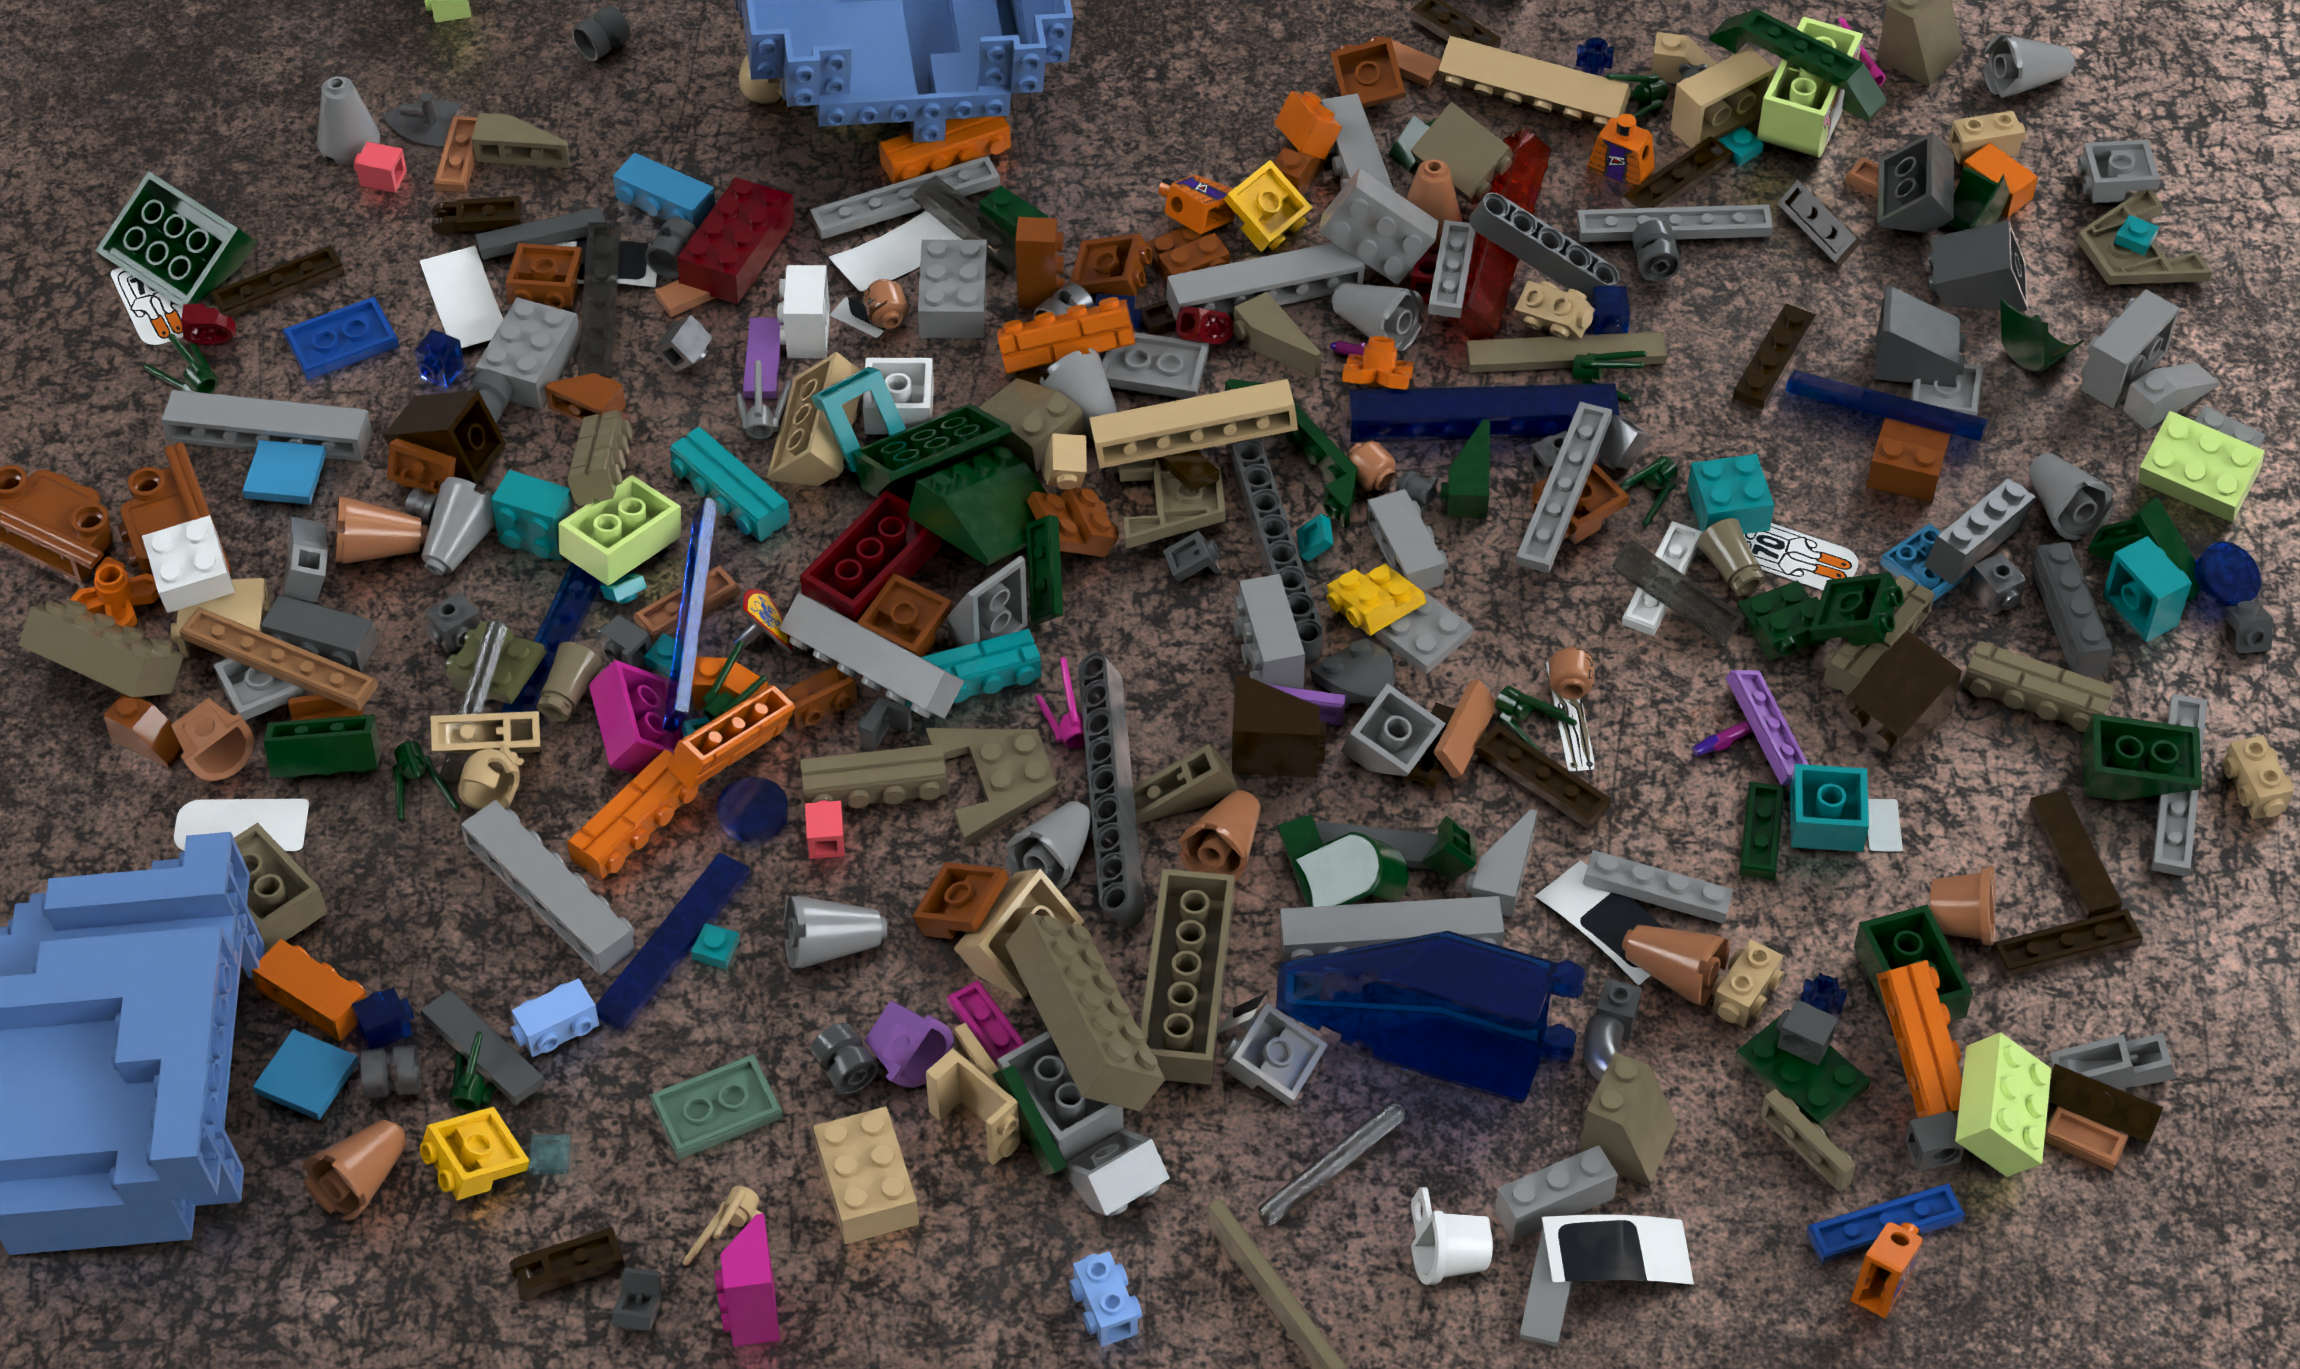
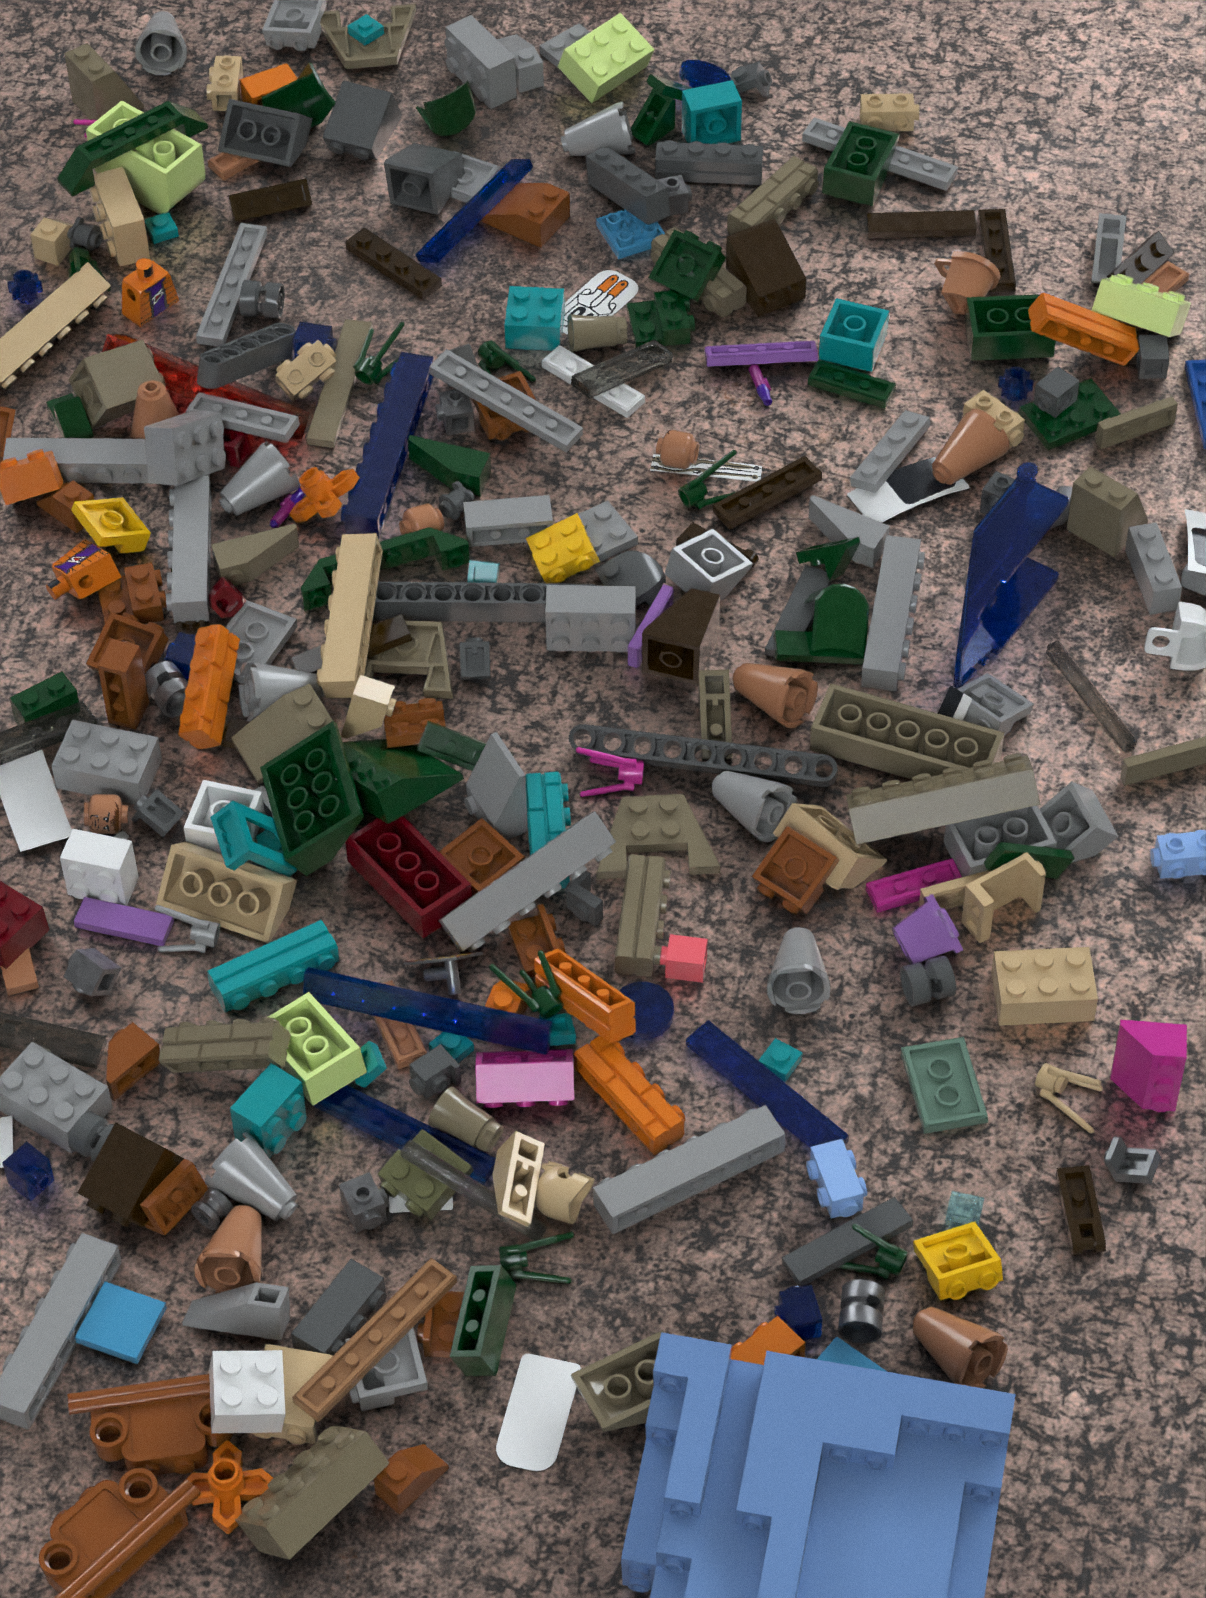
camera: 75 degrees left, 0 degrees up
nougat container [171,698,254,781] -> none
nougat tile [1433,679,1496,778] -> none
dark brown tile [1622,136,1734,208] -> none
none -> dark grey bracket [131,789,185,837]

